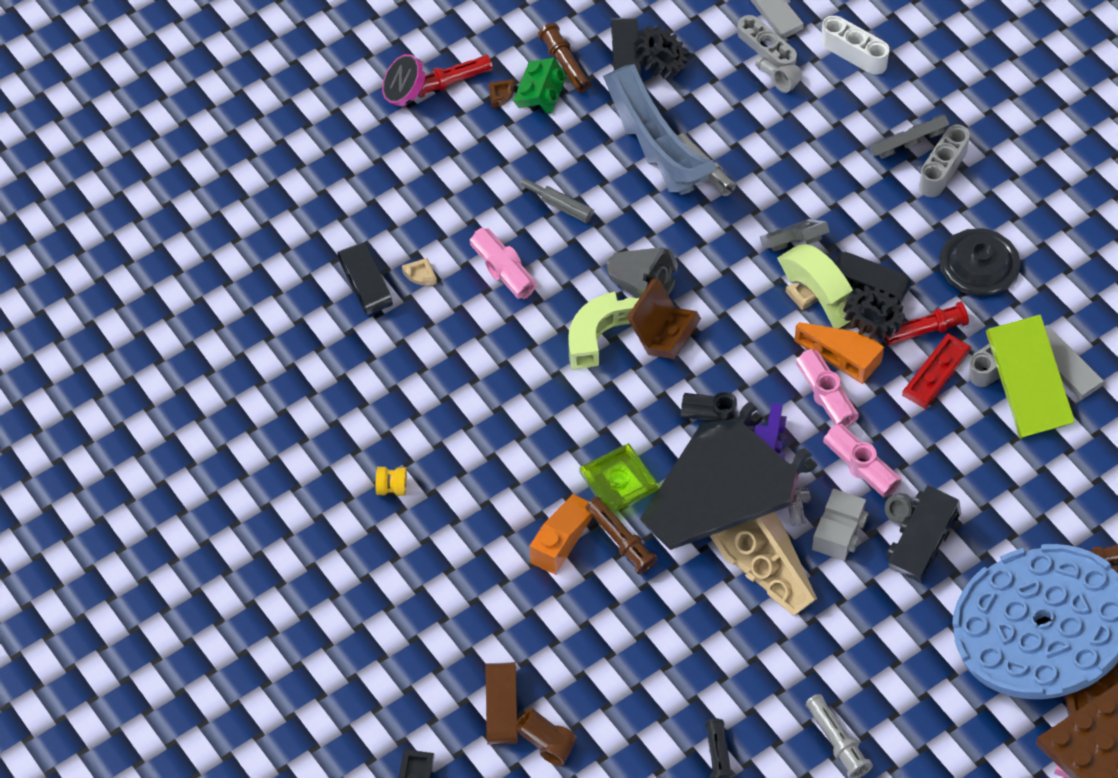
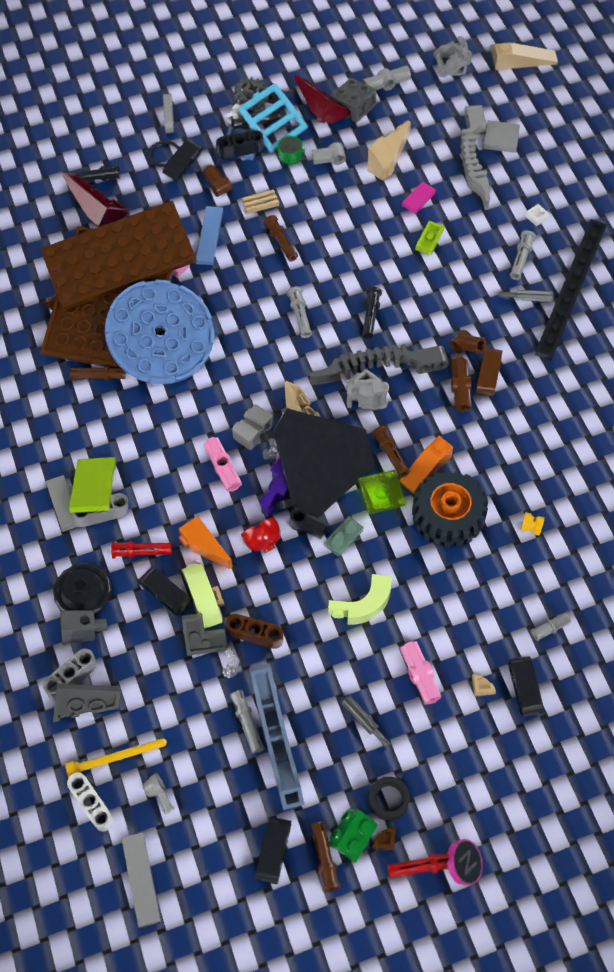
camera: 165 degrees left, 5 degrees up
dark grey cone [606,247,678,298] -> none
reddish brown bracket [628,279,701,359] -> none
black gear [634,25,688,79] -> none
light grey beam [737,15,797,67] -> none
bright pink piece [796,349,859,427] -> none
black gear [843,286,905,340] -> none
dark grey tile [884,493,915,523] -> none
black wedge [886,485,961,583] -> none
red tile [902,333,971,410] -> none
none -> dark grey torso [60,611,107,645]
none -> yellow piece [65,738,167,777]
none -> clear arm [223,648,241,678]
none -> reddish brown beam [226,614,284,649]
none -> red cylinder [241,517,281,553]
none -> dark grey piece [309,344,449,385]
none -> sand green tile [324,516,364,557]
none -> light grey piece [347,369,389,410]
none -> black tyre [368,776,410,821]
none -> black wheel [412,470,488,548]
none -> reddish brown piece [451,357,471,412]
none -> light grey axle [531,613,571,641]

